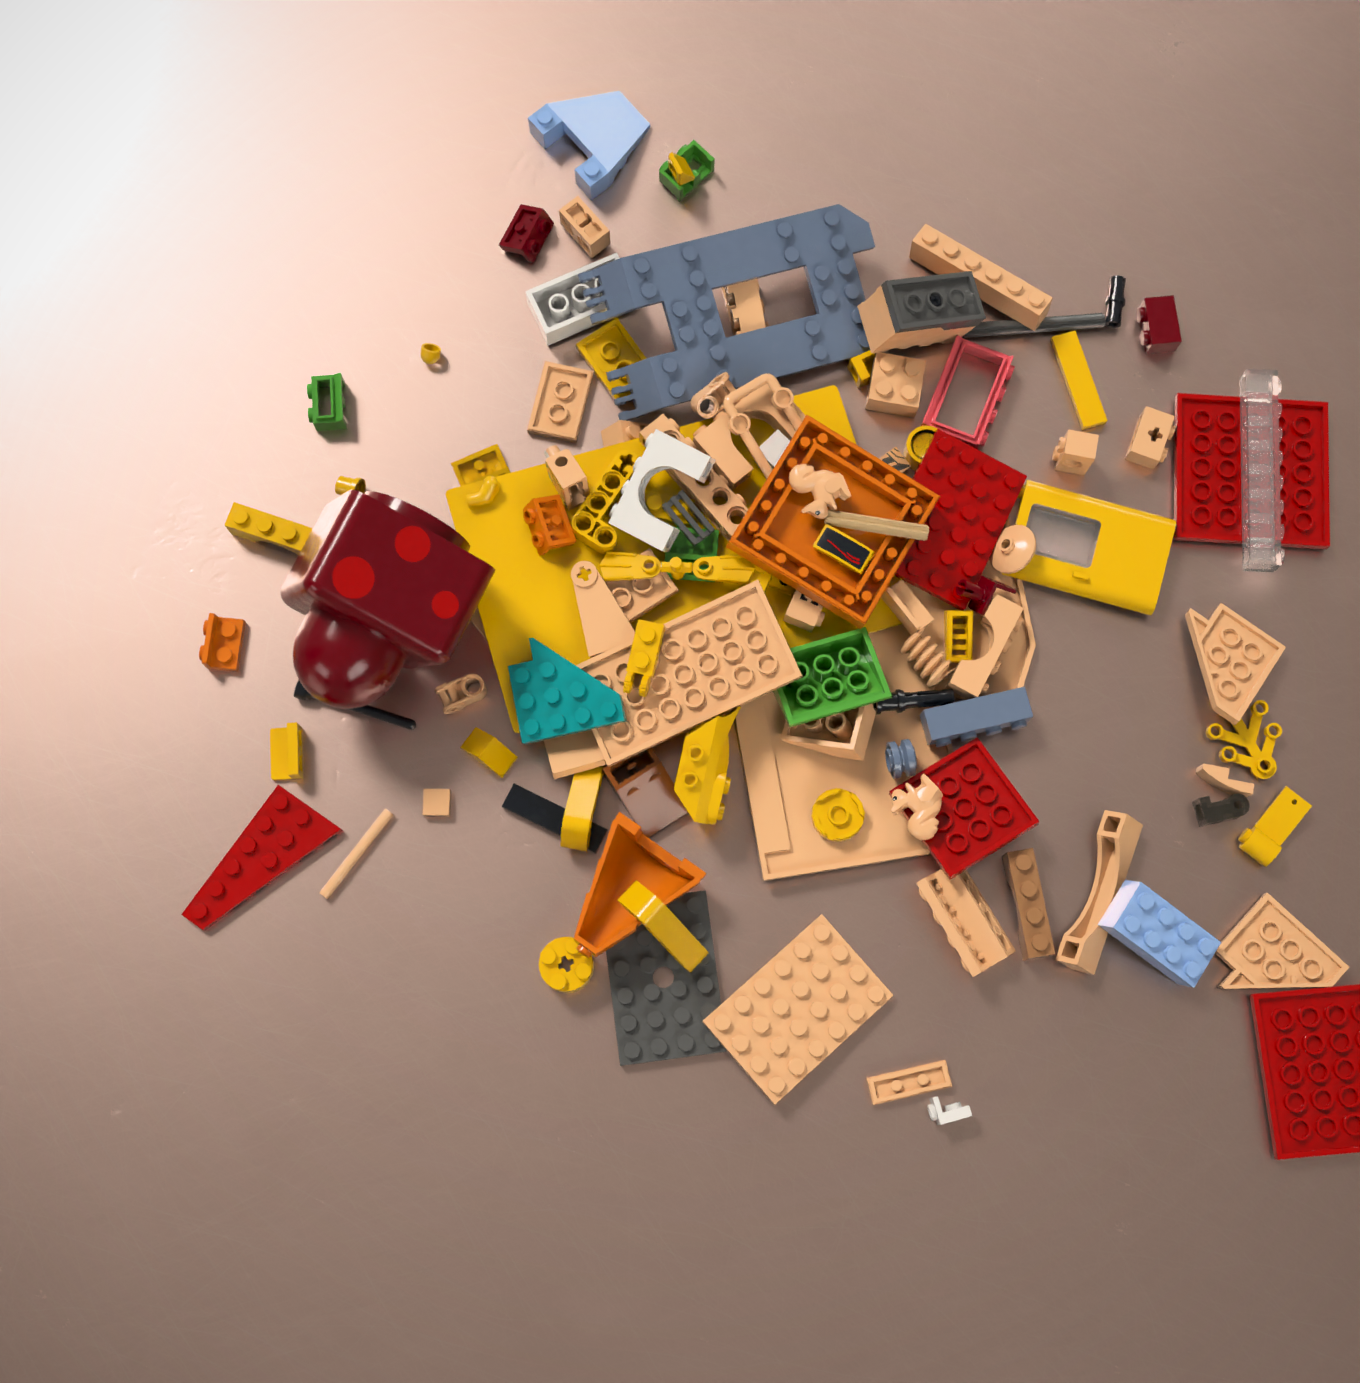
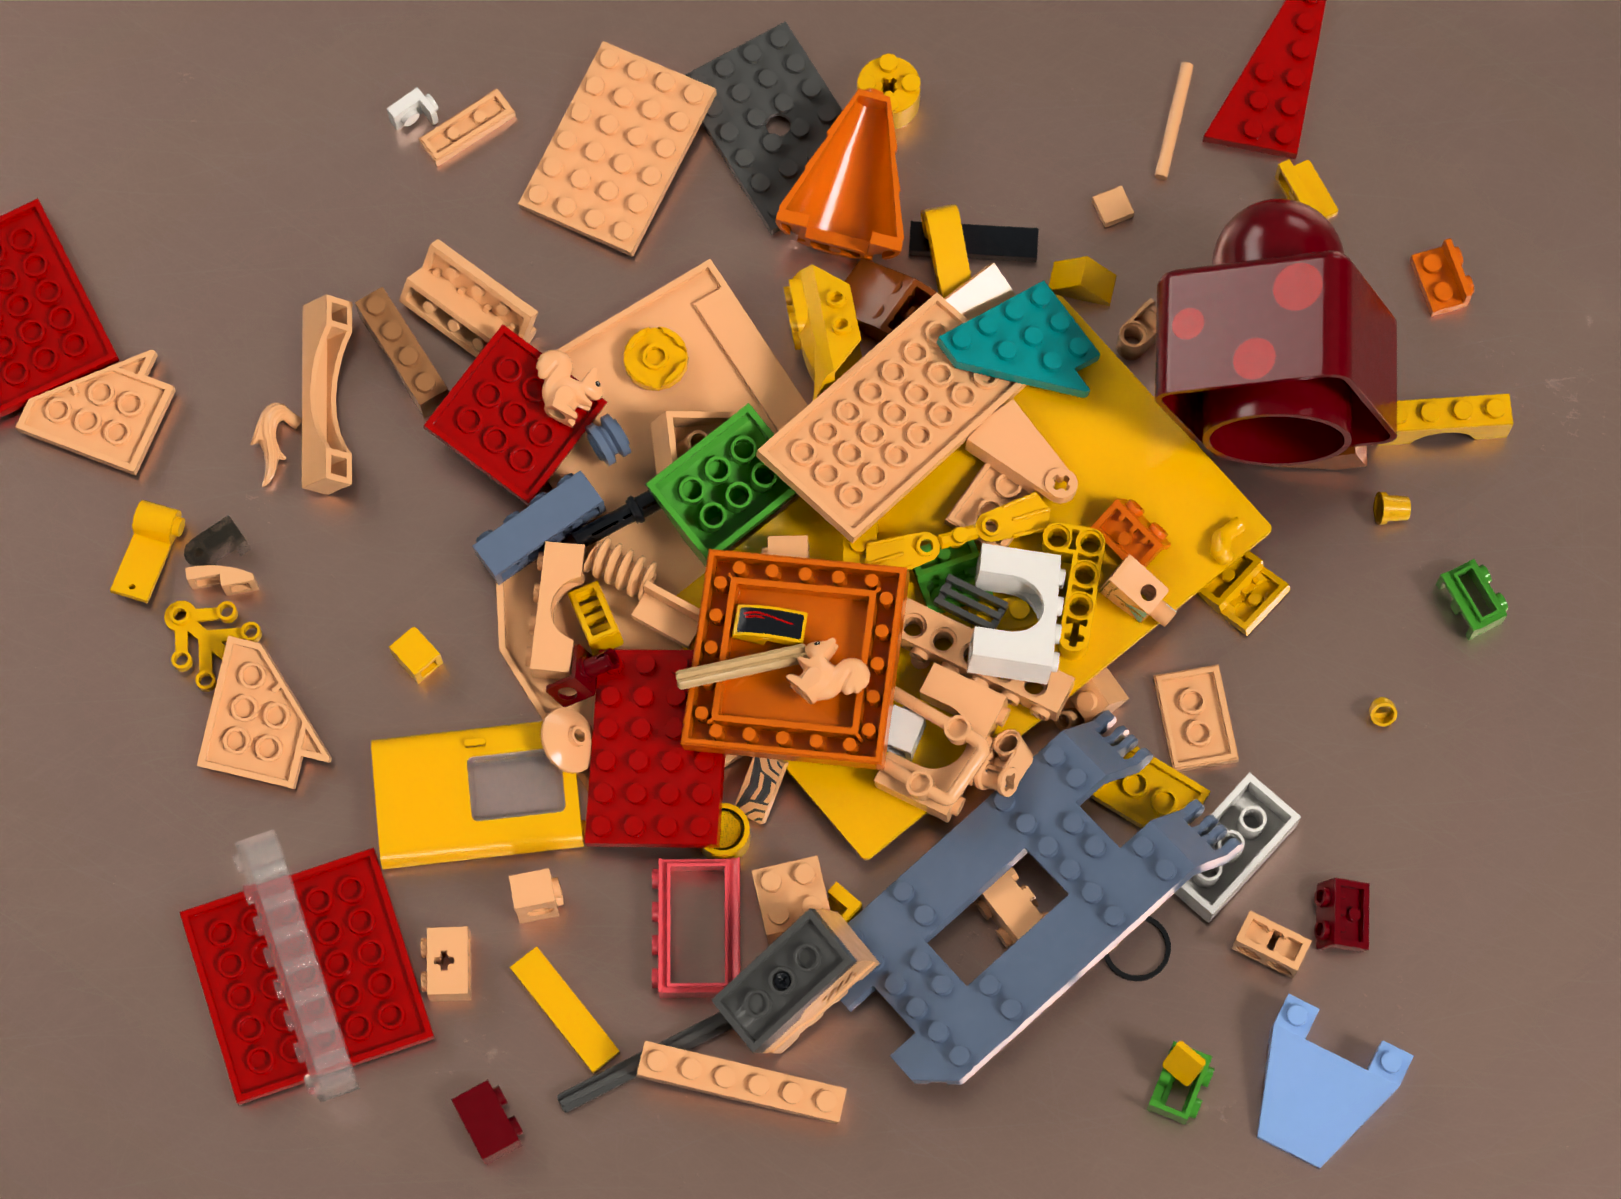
camera: 160 degrees right, 5 degrees down
yellow beam [617,880,709,973] -> none
yellow hinge [623,619,665,697] -> none
light blue brick [1098,880,1221,988] -> none
black pin [1105,275,1126,328] -> none
none -> light nougat piece [250,402,302,487]
none -> yellow panel [389,627,443,684]

